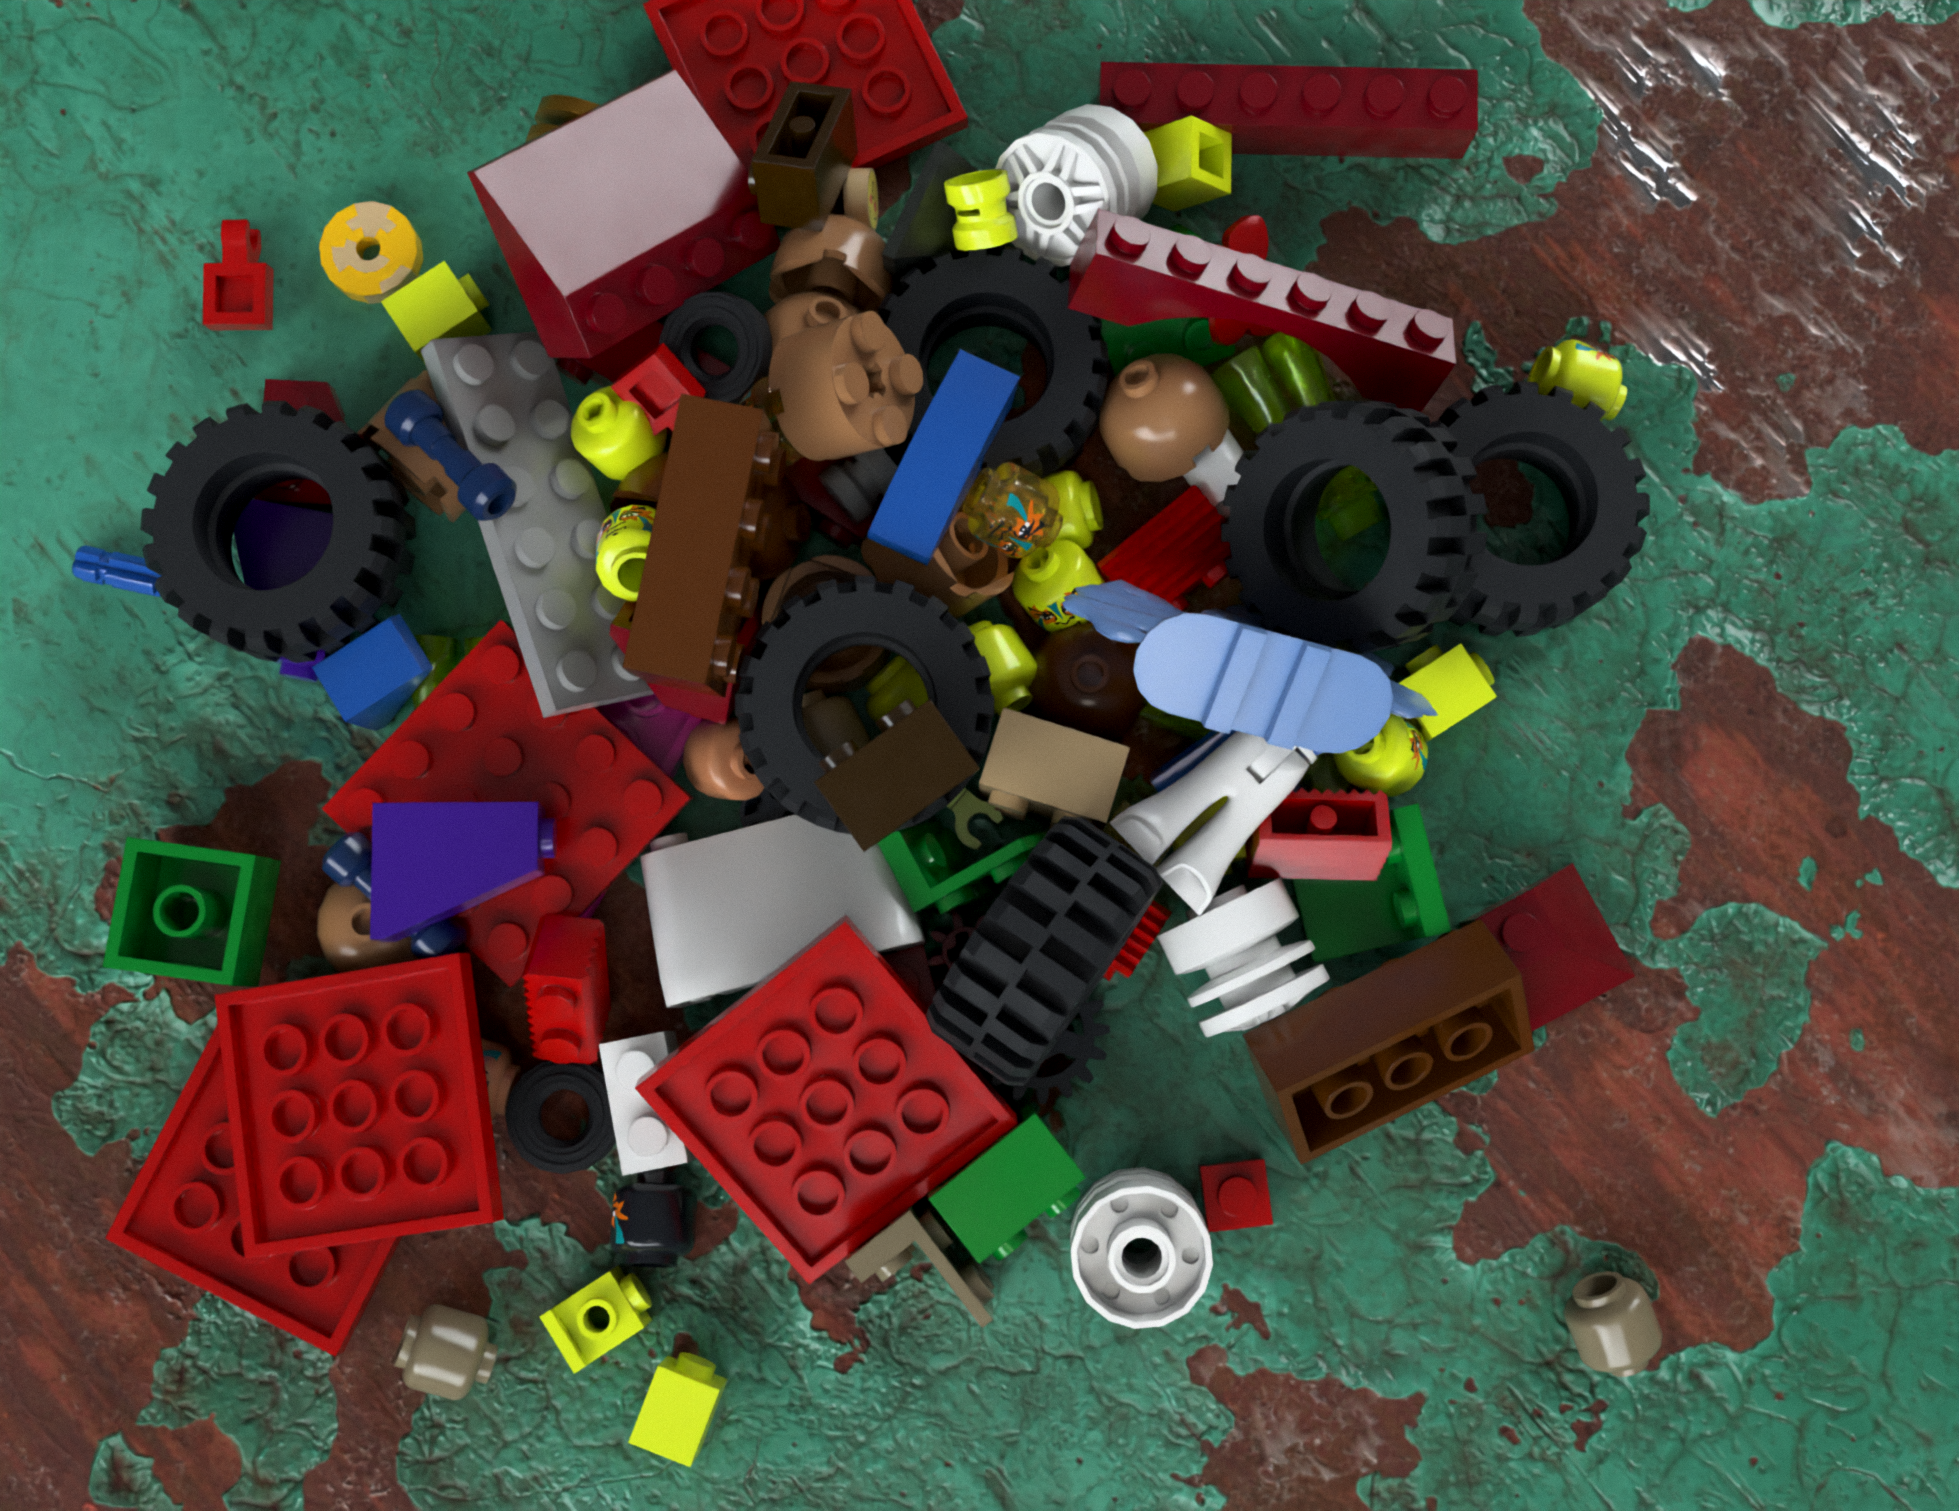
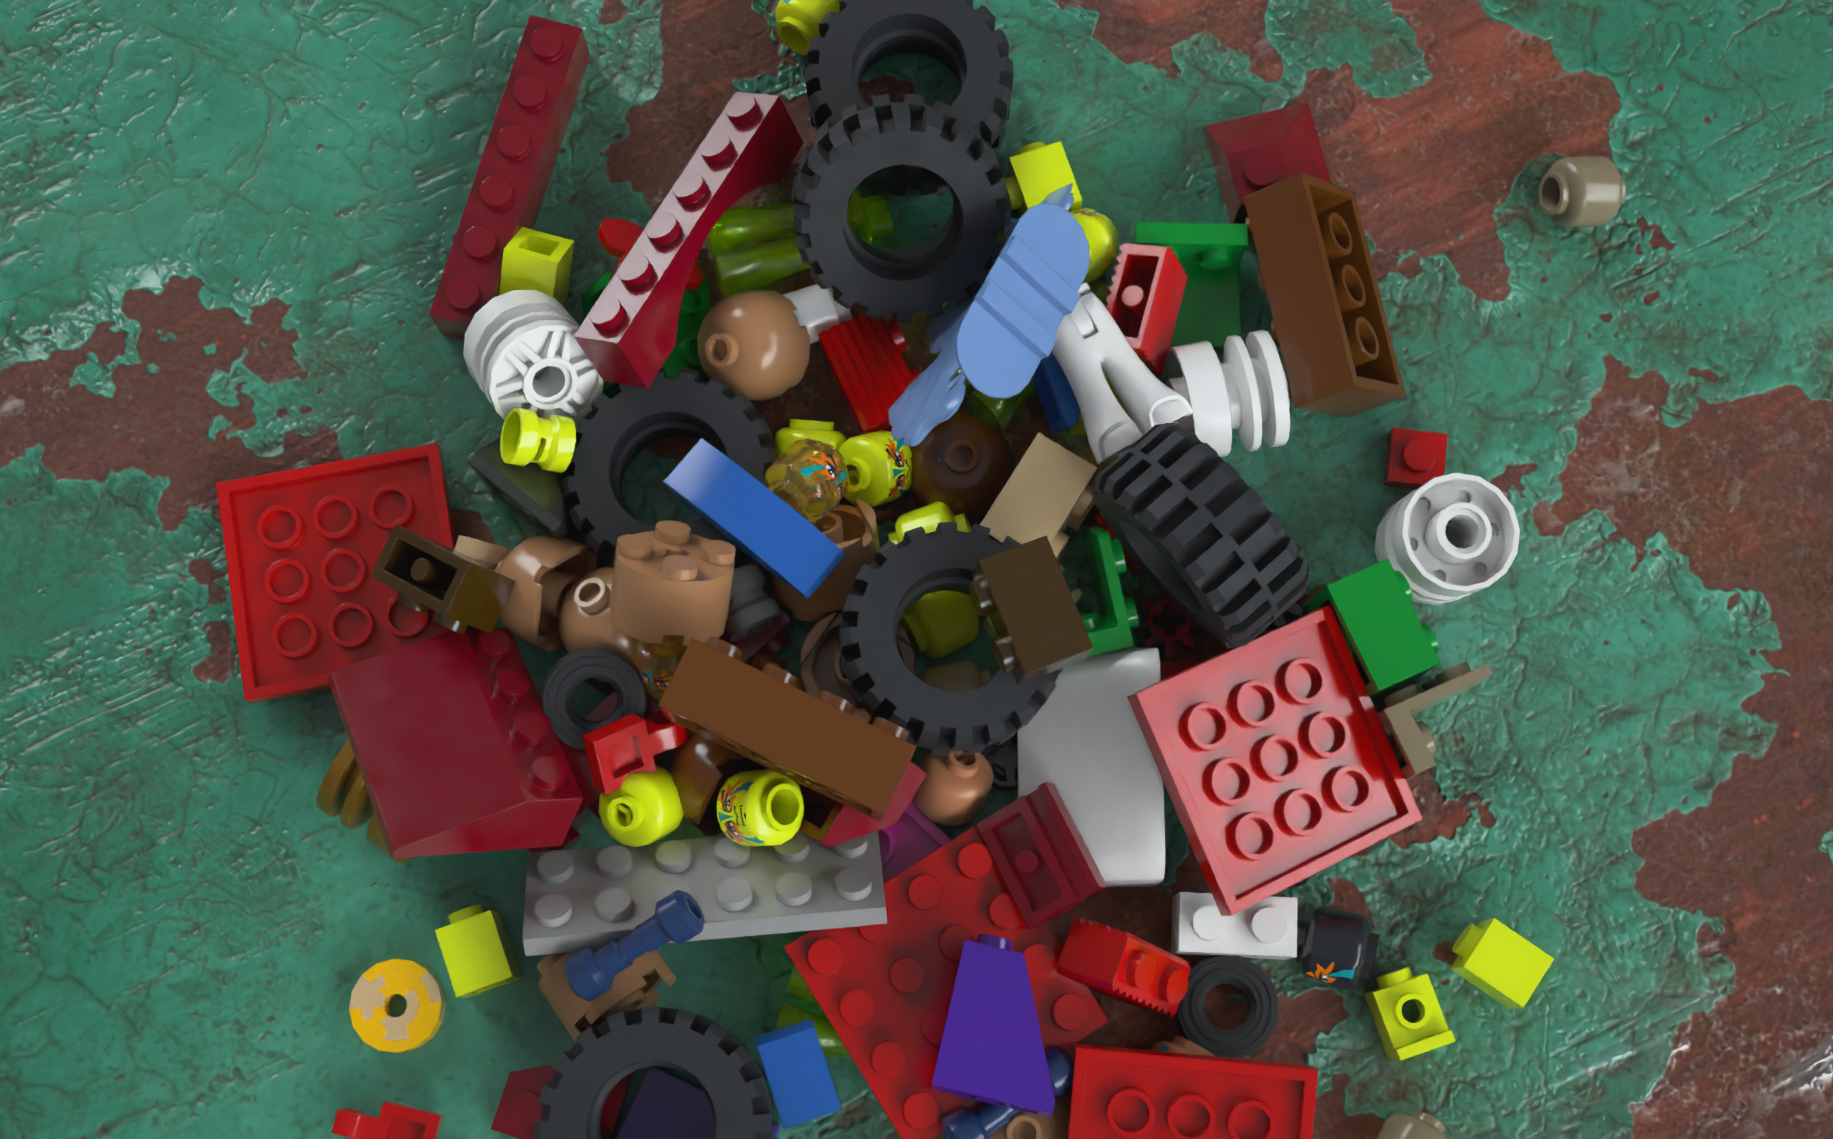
camera: 80 degrees left, 5 degrees down
none -> dark red plate [976,782,1108,929]

